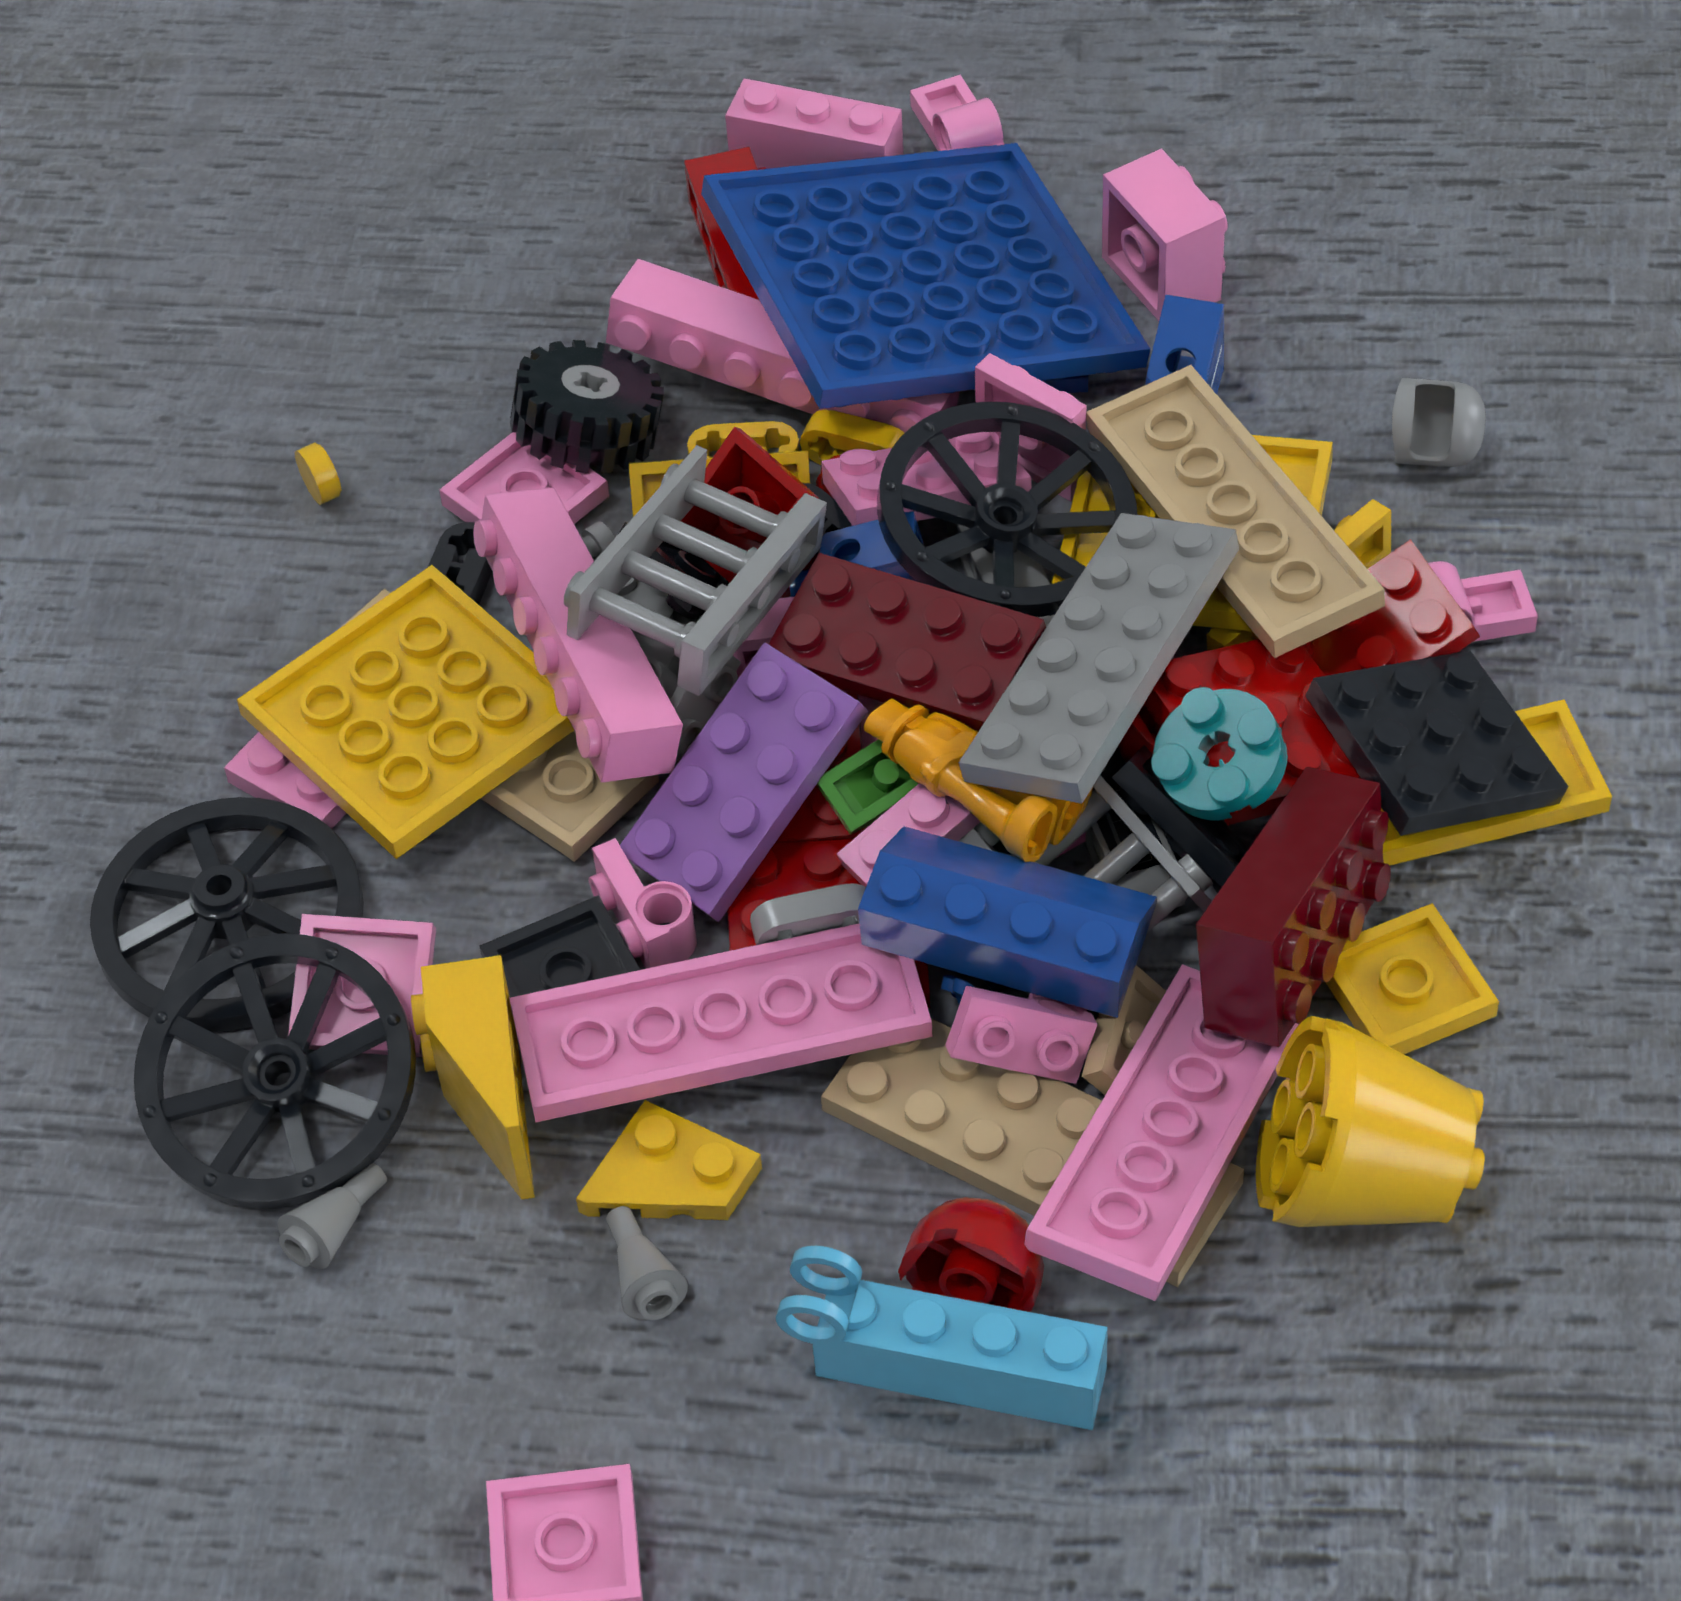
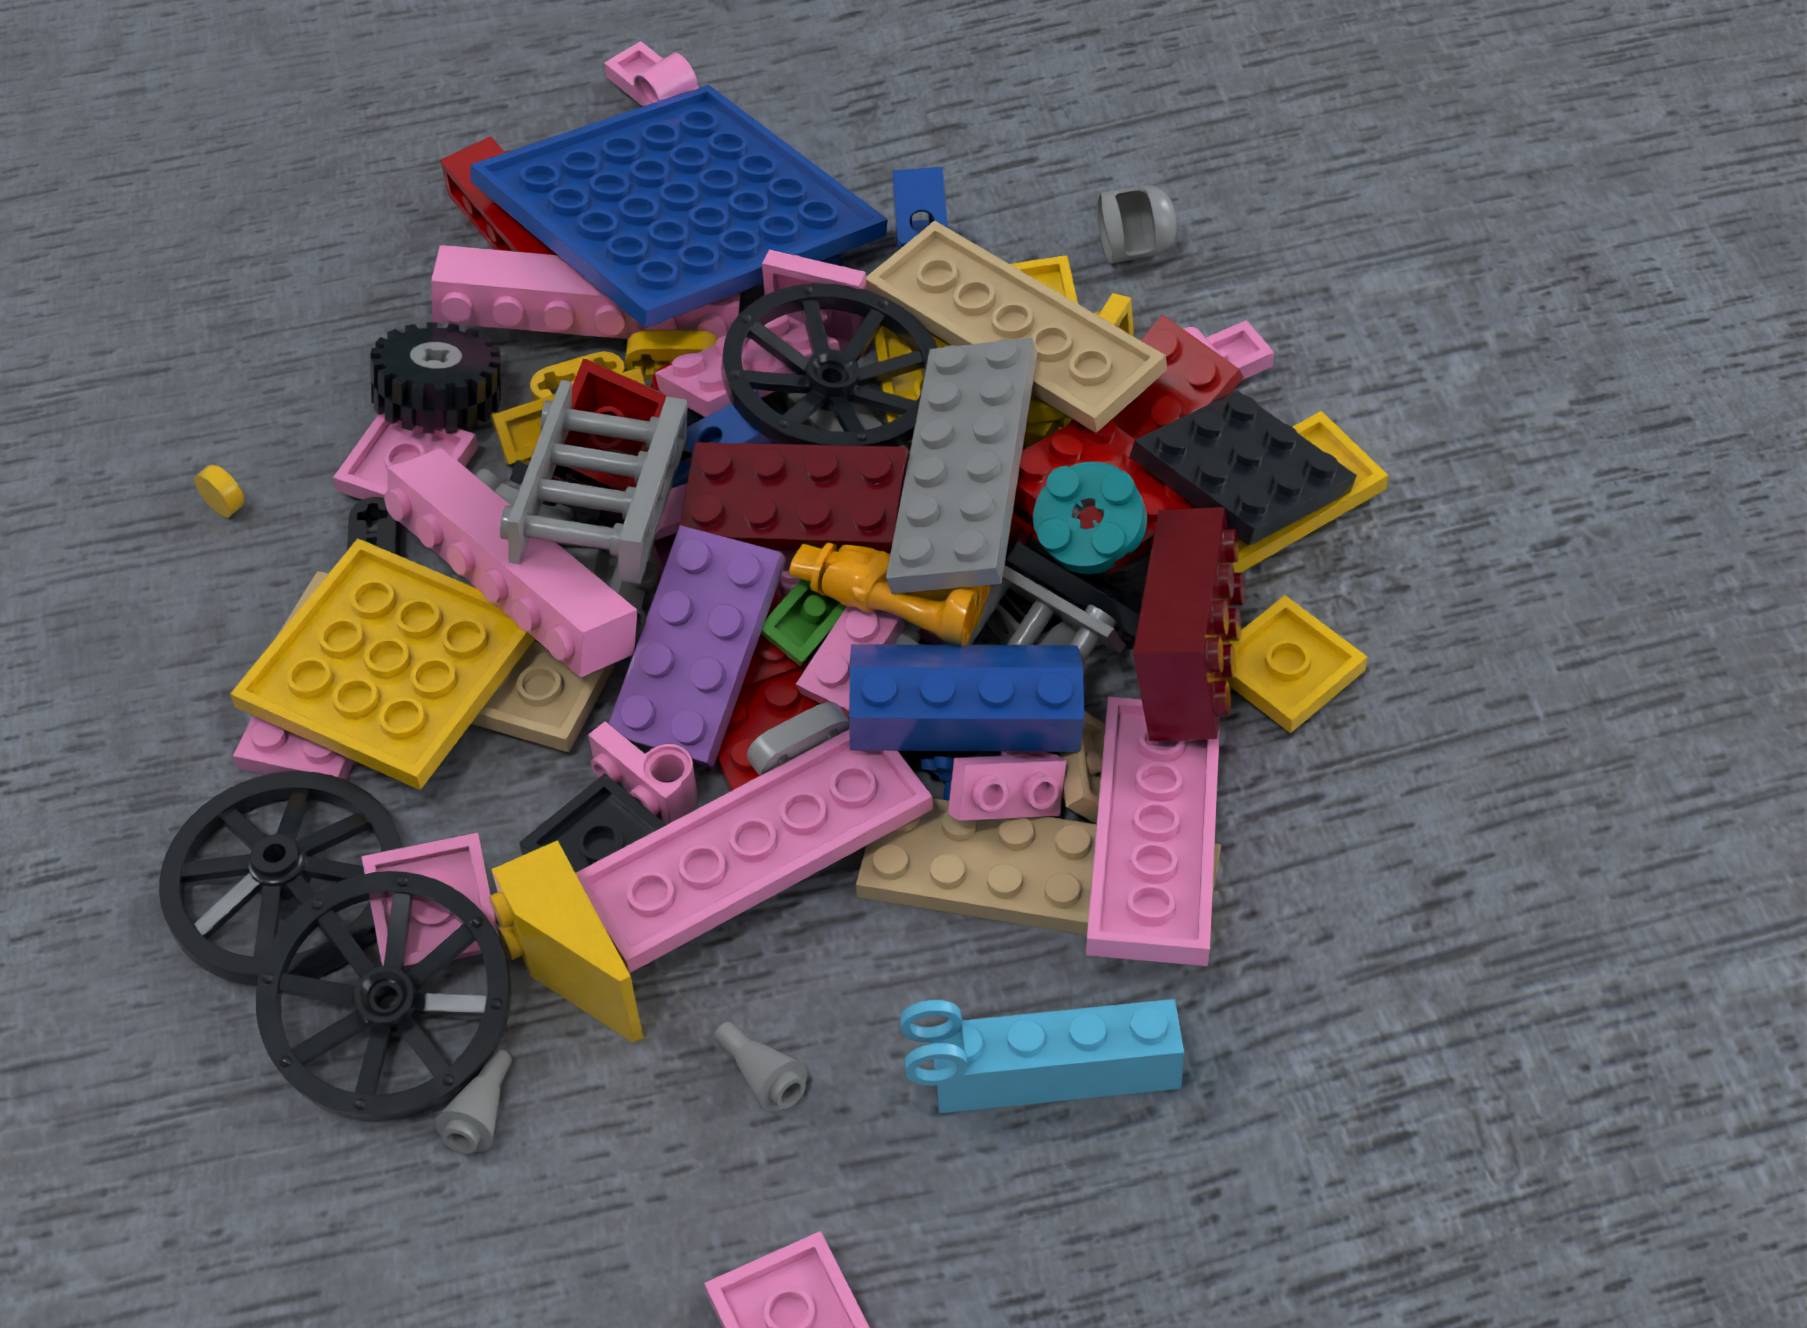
camera: 20 degrees left, 0 degrees up
yellow wing [576,1100,762,1220] -> none
bright pink brick [725,79,904,169] -> none
red cylinder [898,1197,1044,1312] -> none
bright pink brick [1102,148,1228,321] -> none
yellow cone [1256,1016,1485,1227] -> none

